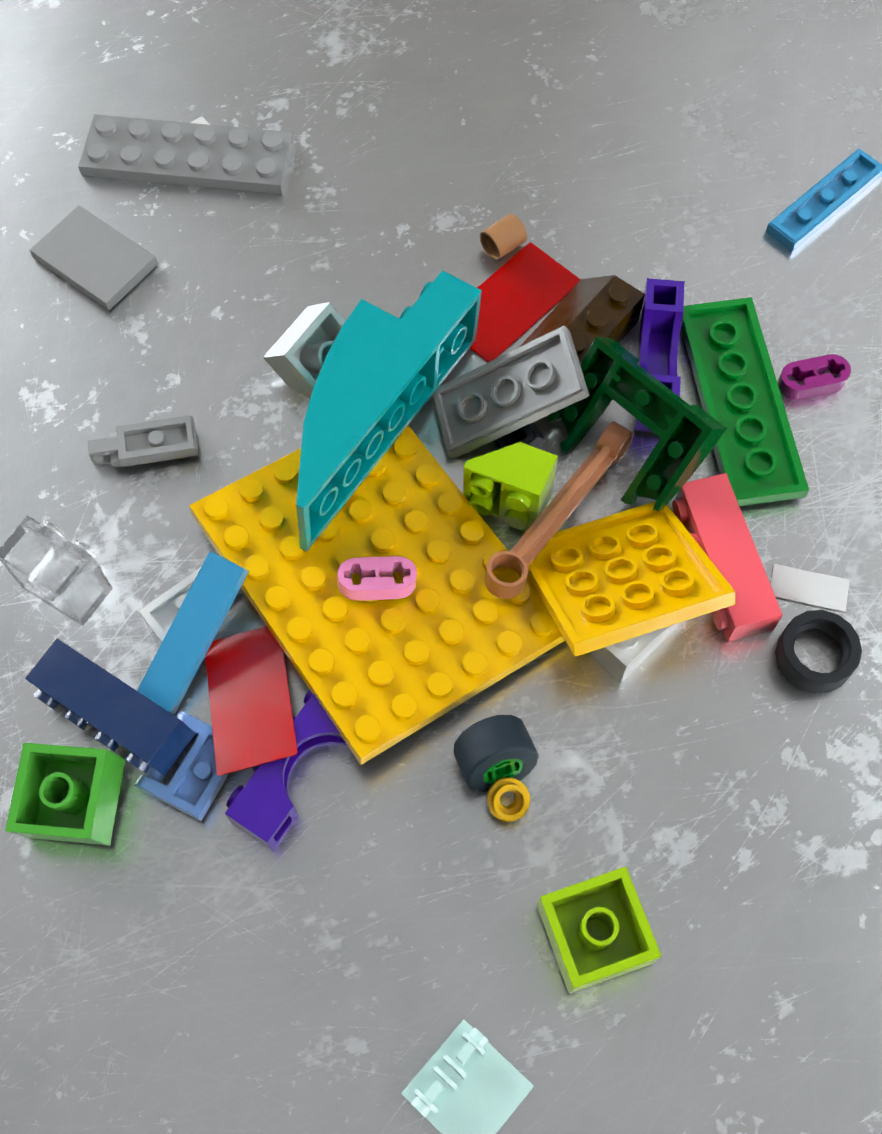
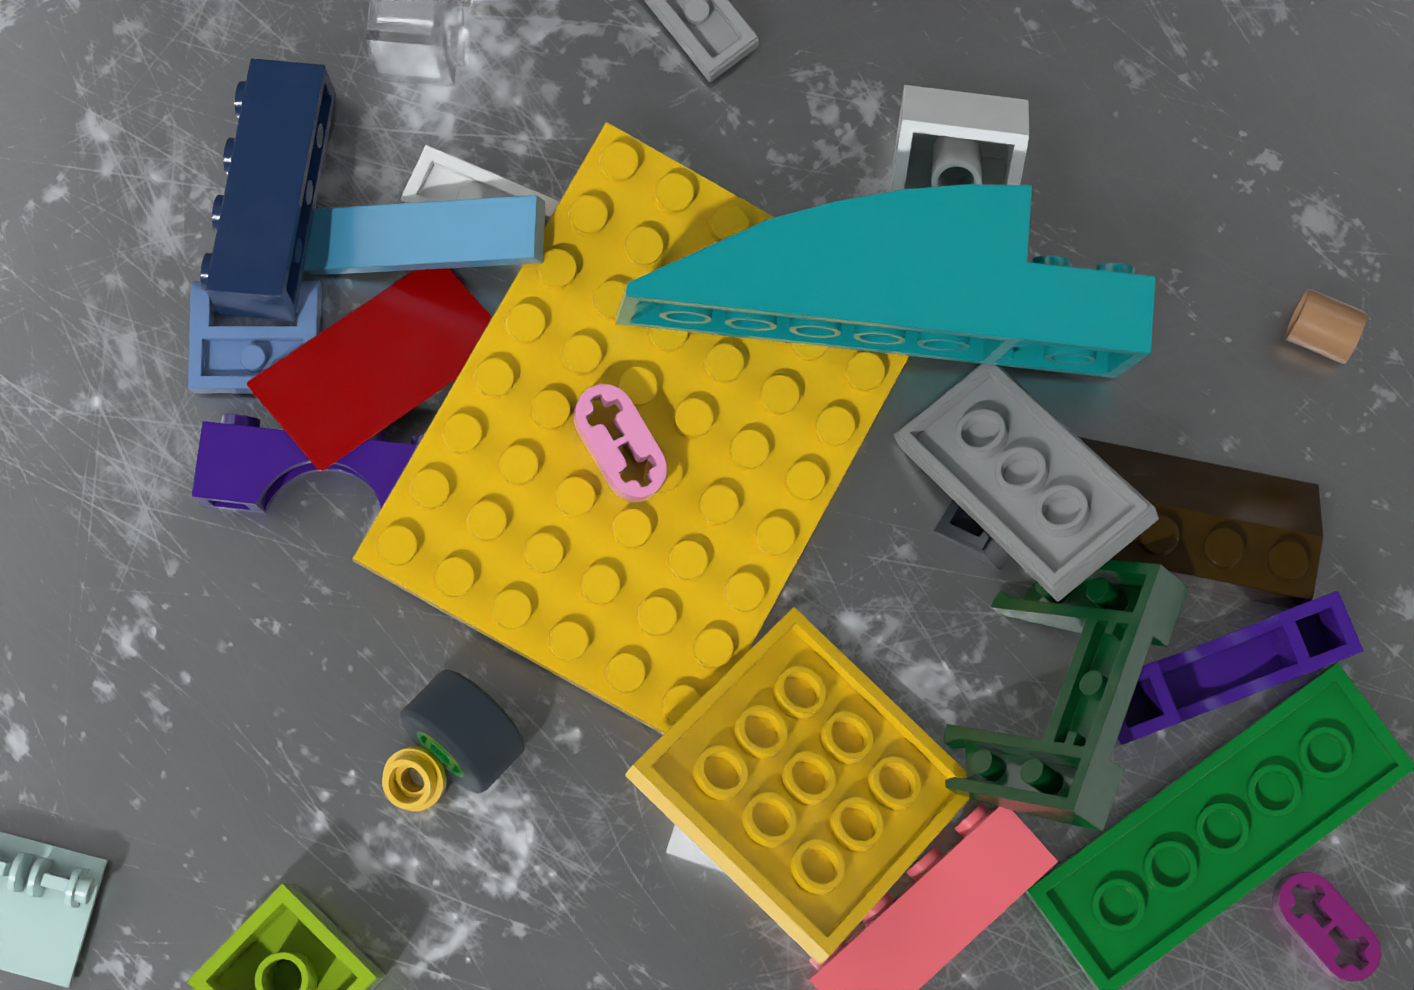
camera: 60 degrees right, 15 degrees up
bright green brick [5,743,125,846] -> none
lime slope [463,442,558,530] -> none
red sticker [470,242,581,362] -> none
nougat piece [484,421,634,599] -> none

